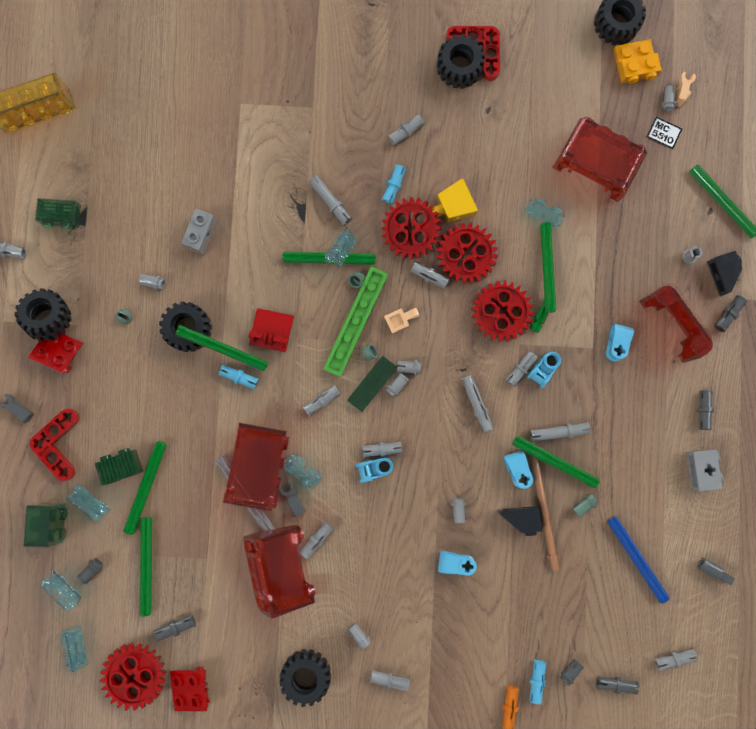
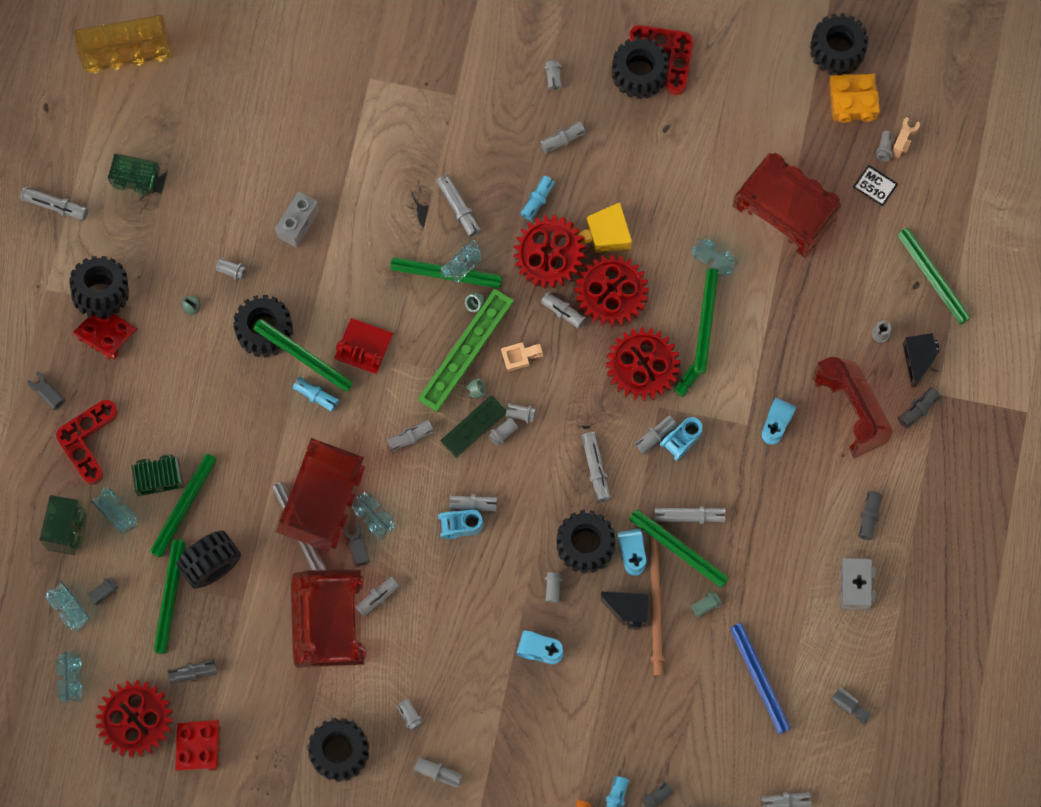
camera: 10 degrees right, 10 degrees down
none -> black tyre [176,530,241,589]
none -> light grey pin [544,60,562,90]
none -> black tyre [556,510,616,574]

